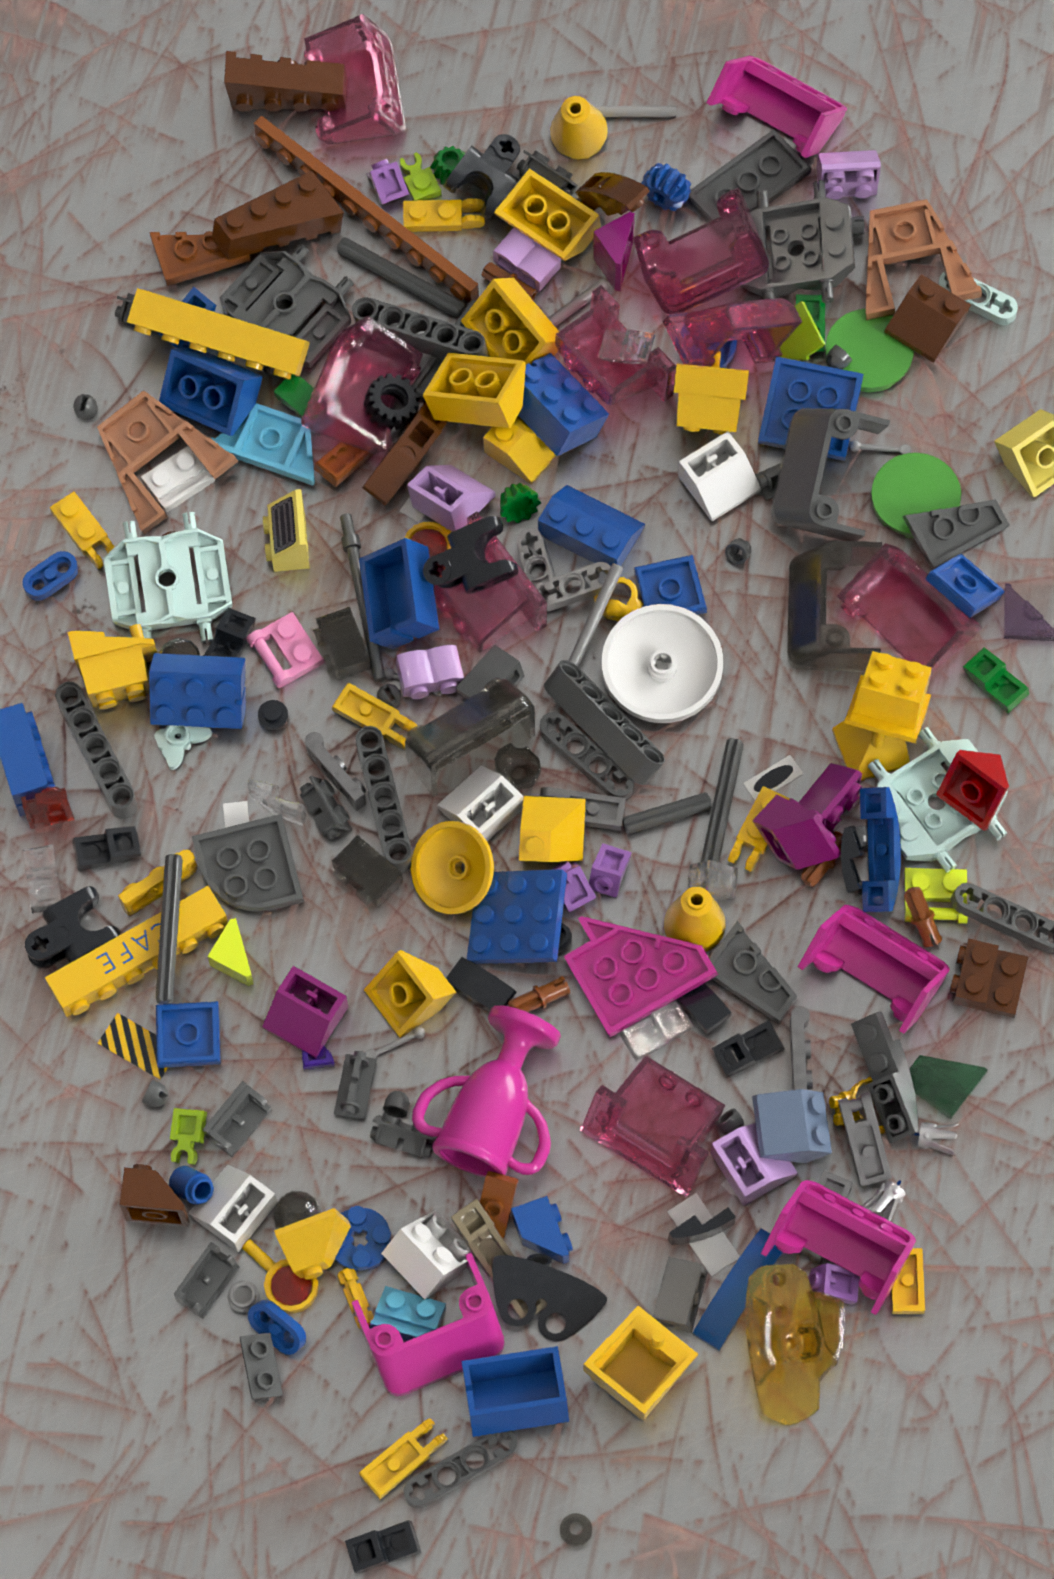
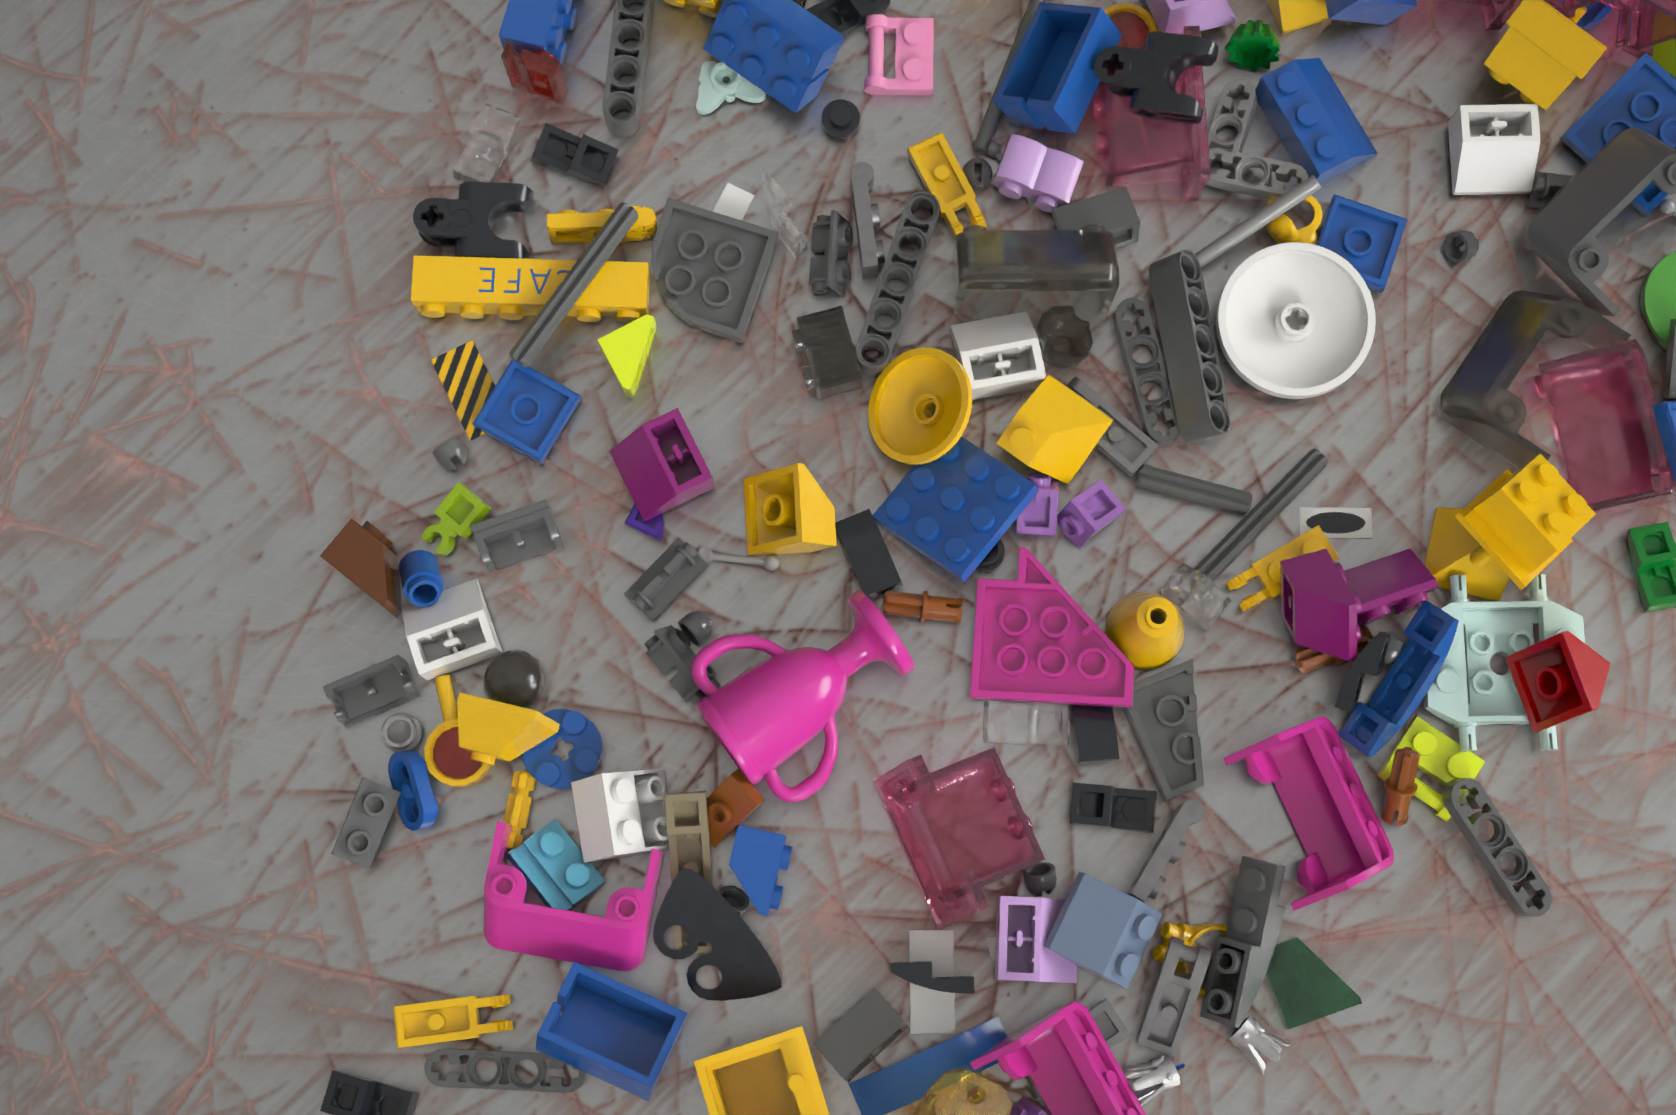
camera: 30 degrees right, 10 degrees up
clear smoke brick [313,607,371,680] -> none
reddish brown plate [950,938,1028,1018] -> none

